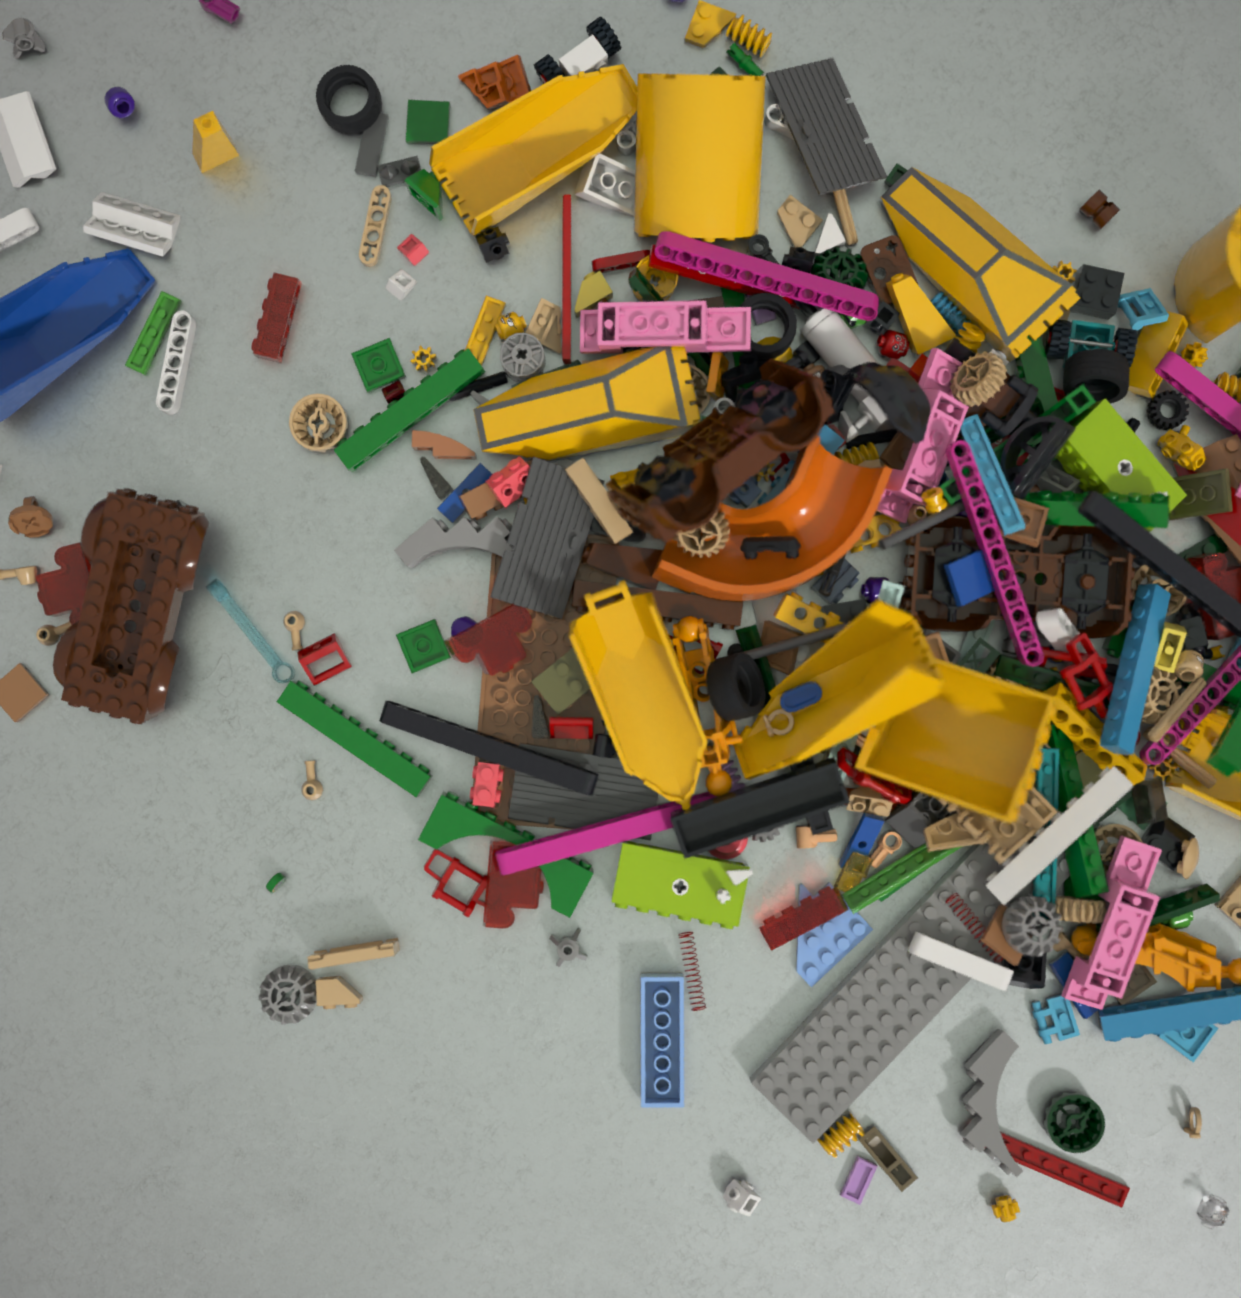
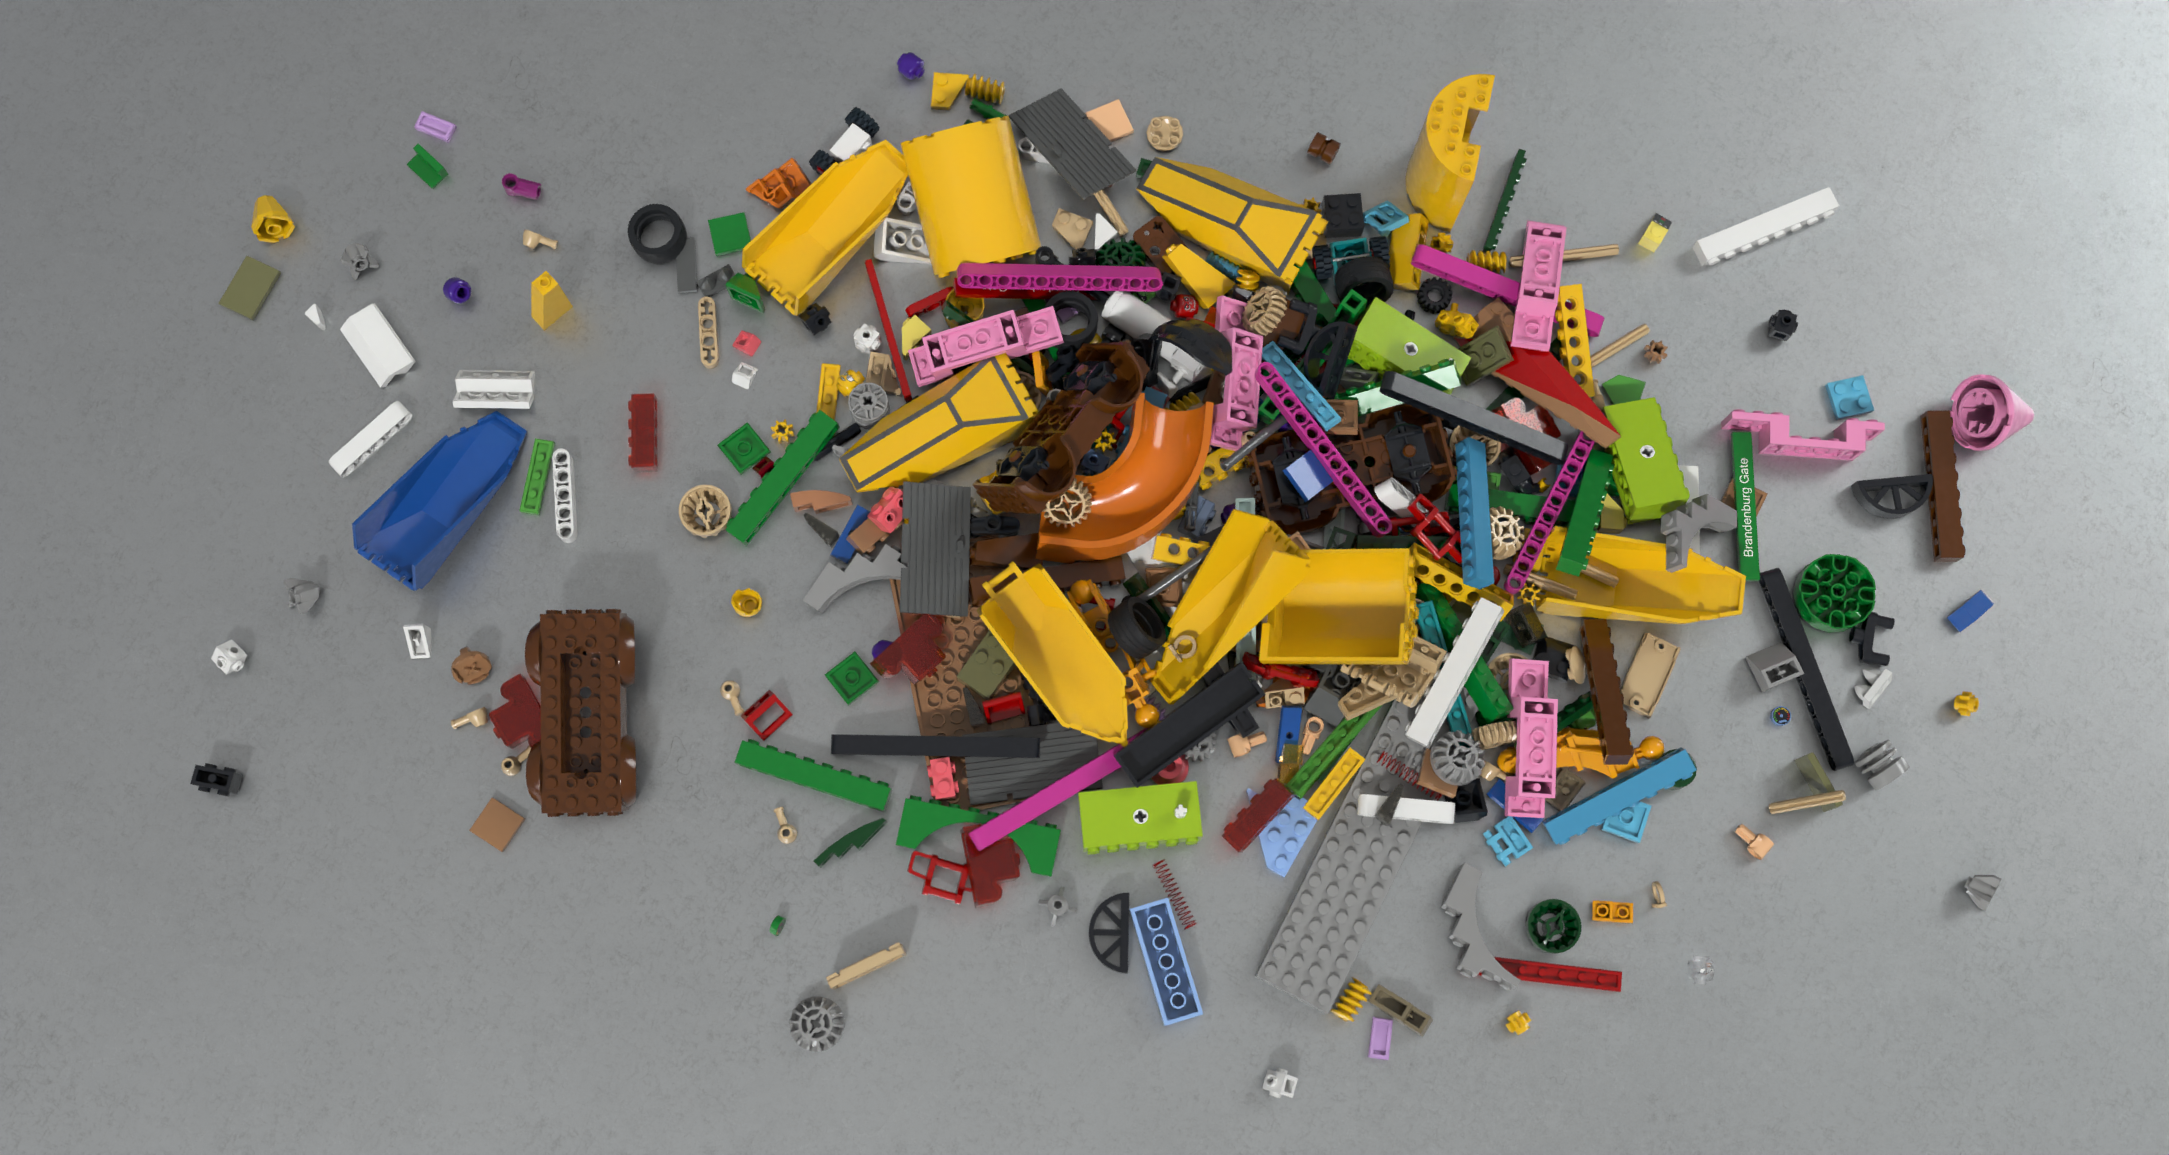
camera: 20 degrees left, 10 degrees down
clear light blue piece [206,578,295,683] -> none
tan slope [316,976,363,1009] -> none
tan slope [565,458,633,544] -> none
white slope [725,870,753,885] -> none
black piece [740,536,801,559] -> none
blue tile [780,681,822,712] -> none
yellow wheel [921,487,947,513] -> none
tan axle [1147,677,1207,743] -> none
light yellow slope [1154,622,1187,673] -> none
tan head [1174,650,1204,682] -> none
none -> tan bar [523,229,559,250]
none -> yellow hair [731,588,762,617]
none -> dark green slope [814,818,887,868]
none -> white brick [853,323,882,354]
none -> light nougat tile [1085,99,1134,142]
none -> black window [1089,893,1129,974]
none -> tan dish [1147,116,1183,151]
none -> yellow window [1303,747,1366,820]
none -> clear smoke slope [1374,784,1404,826]
none -> reddish brown brick [1579,619,1634,765]
none -> light orange slope [1592,900,1633,924]

